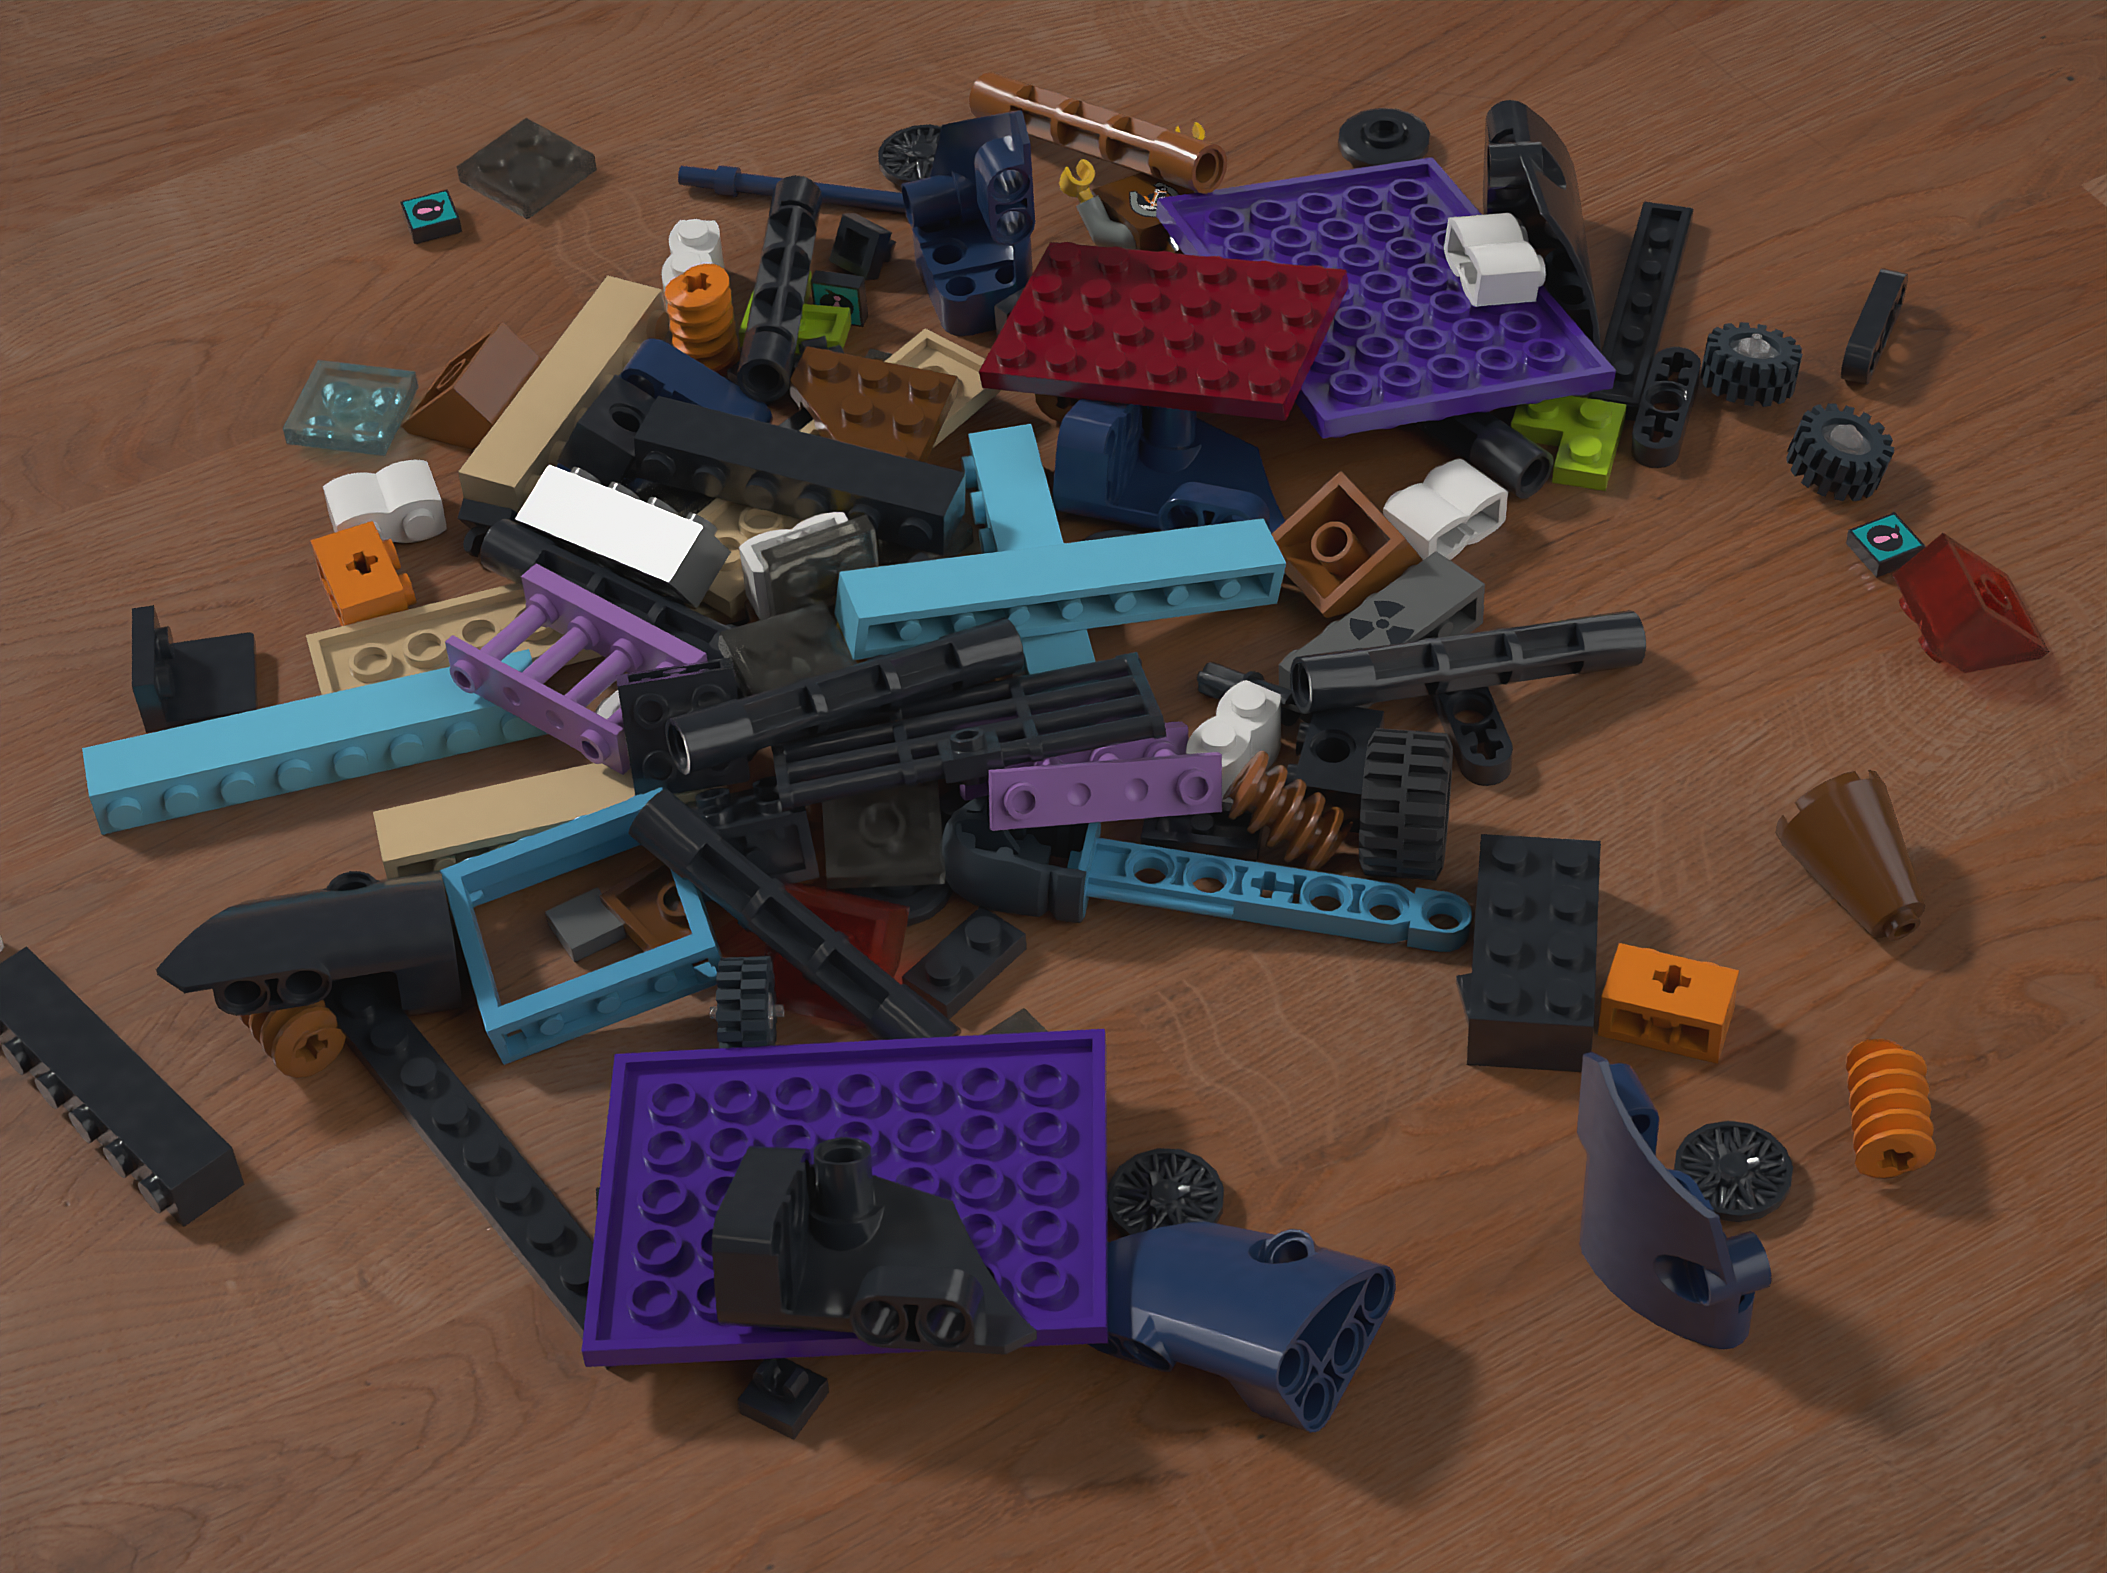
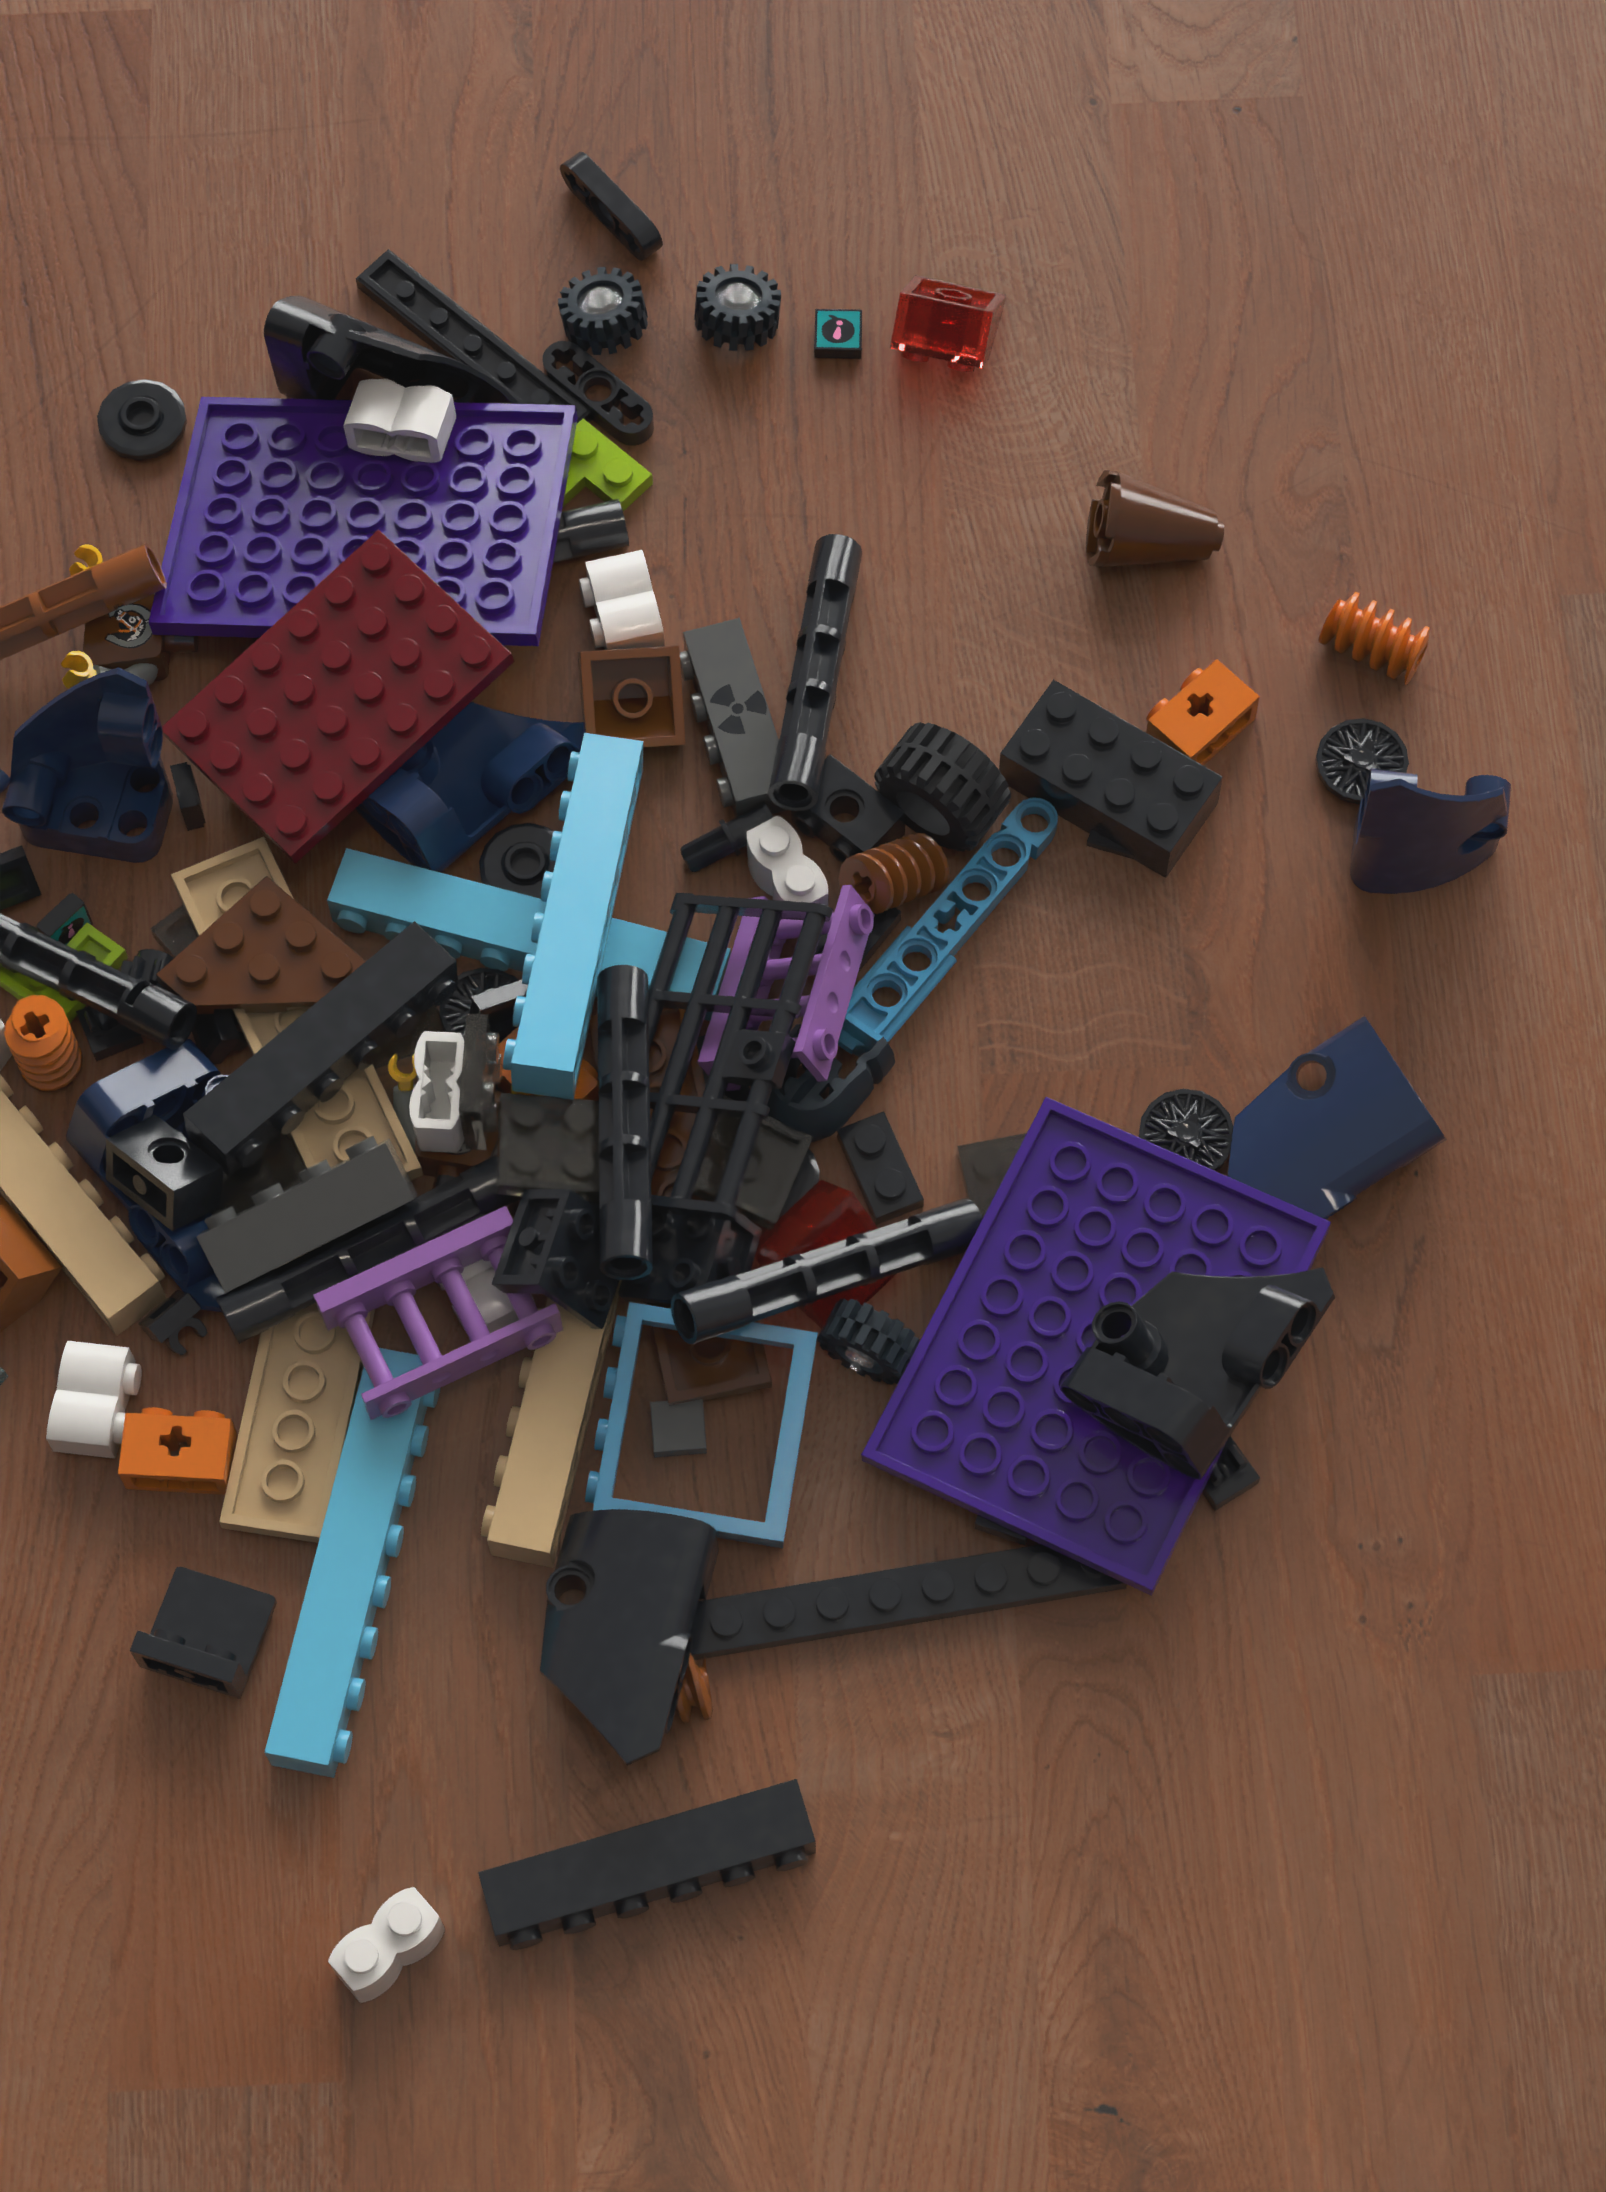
camera: 65 degrees left, 20 degrees up
black beam [1430,686,1513,786] -> none

